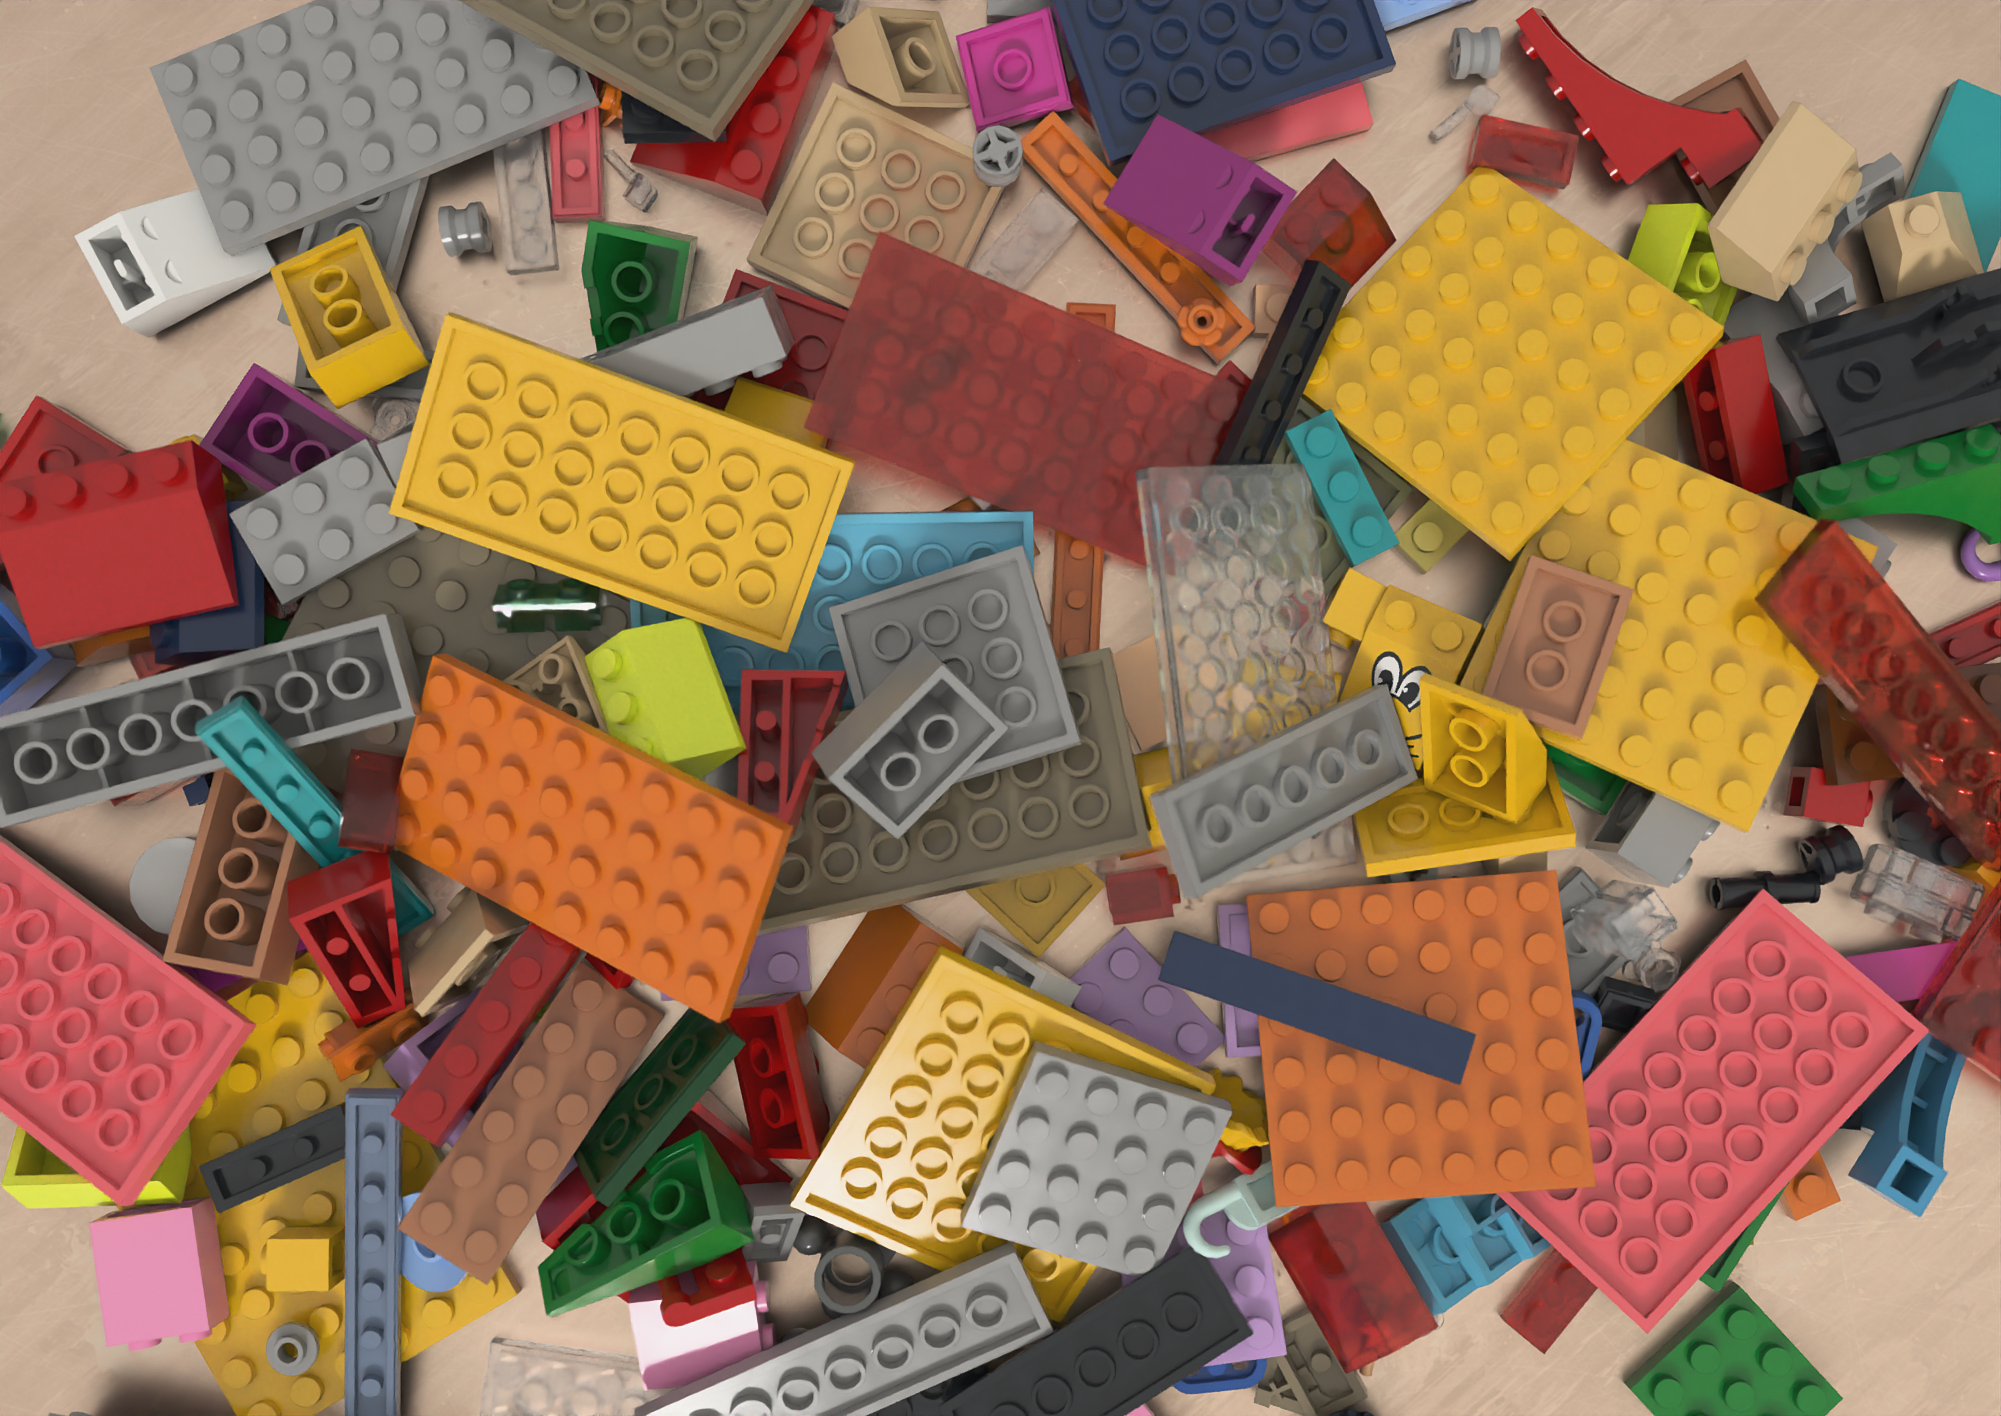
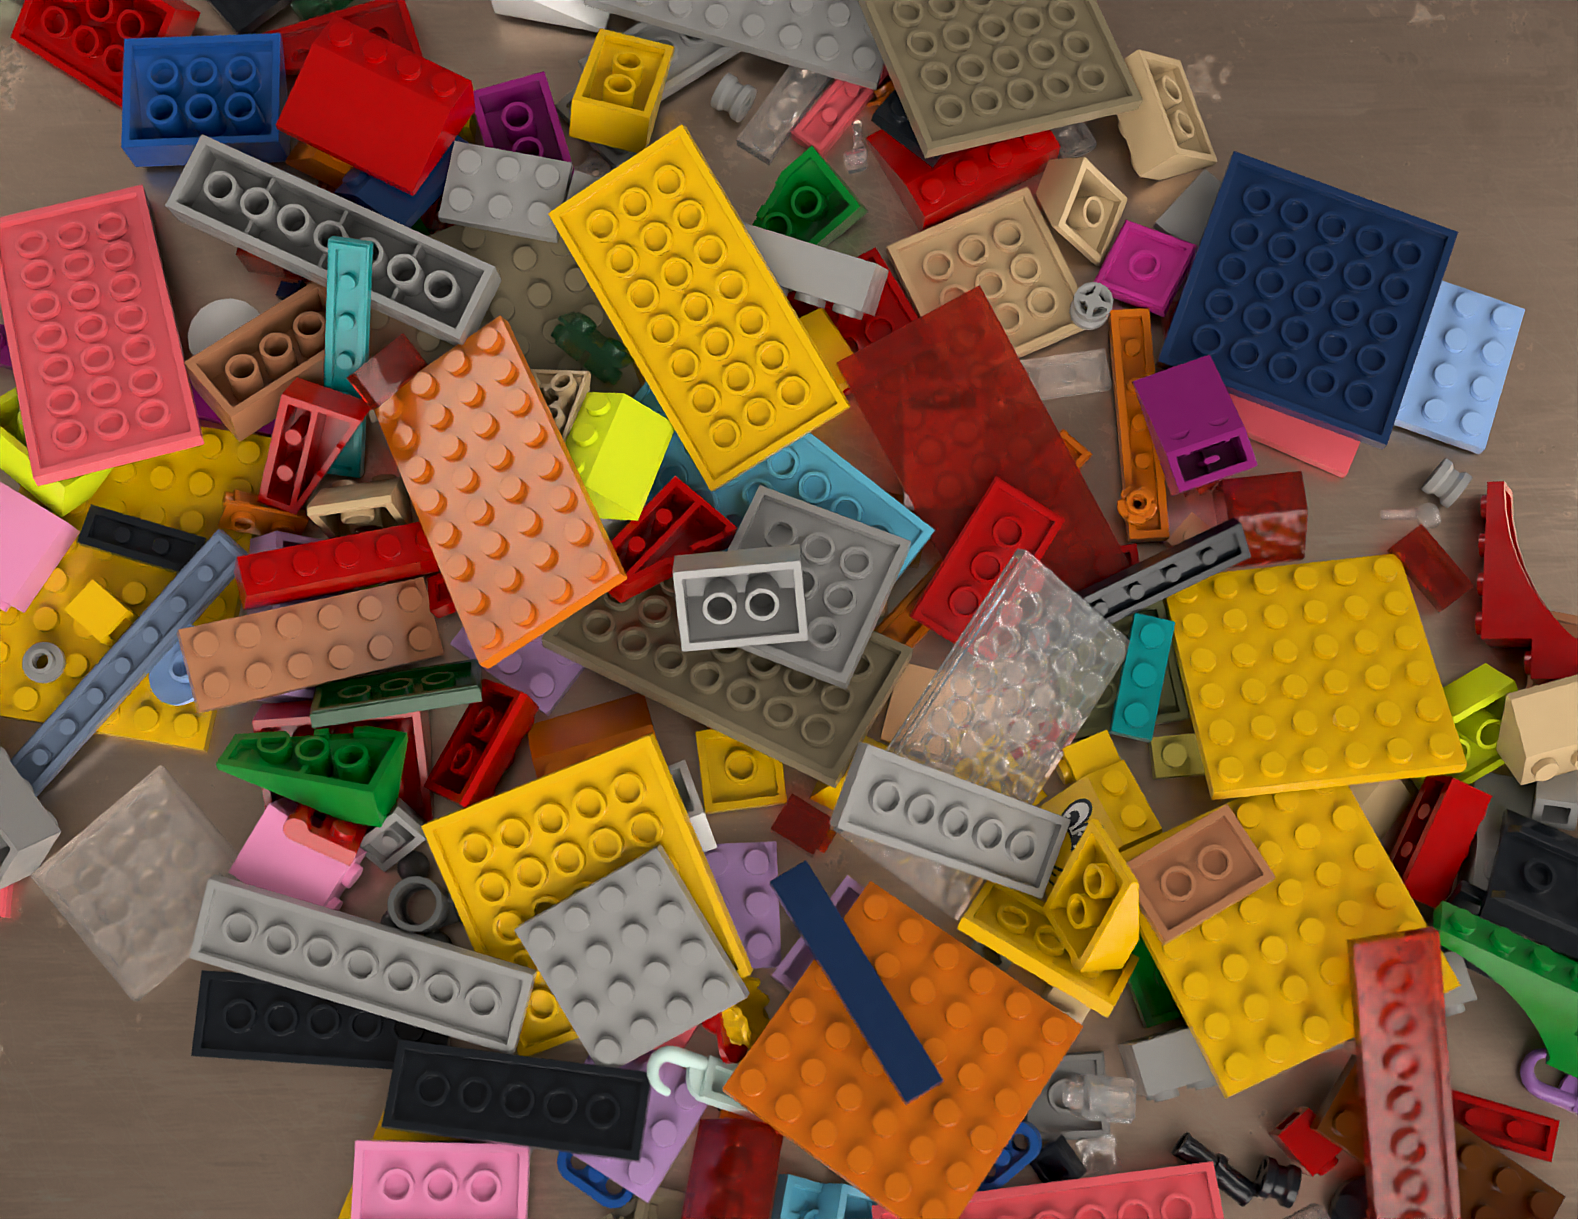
camera: 40 degrees right, 10 degrees down
none -> red tile [908,476,1066,659]

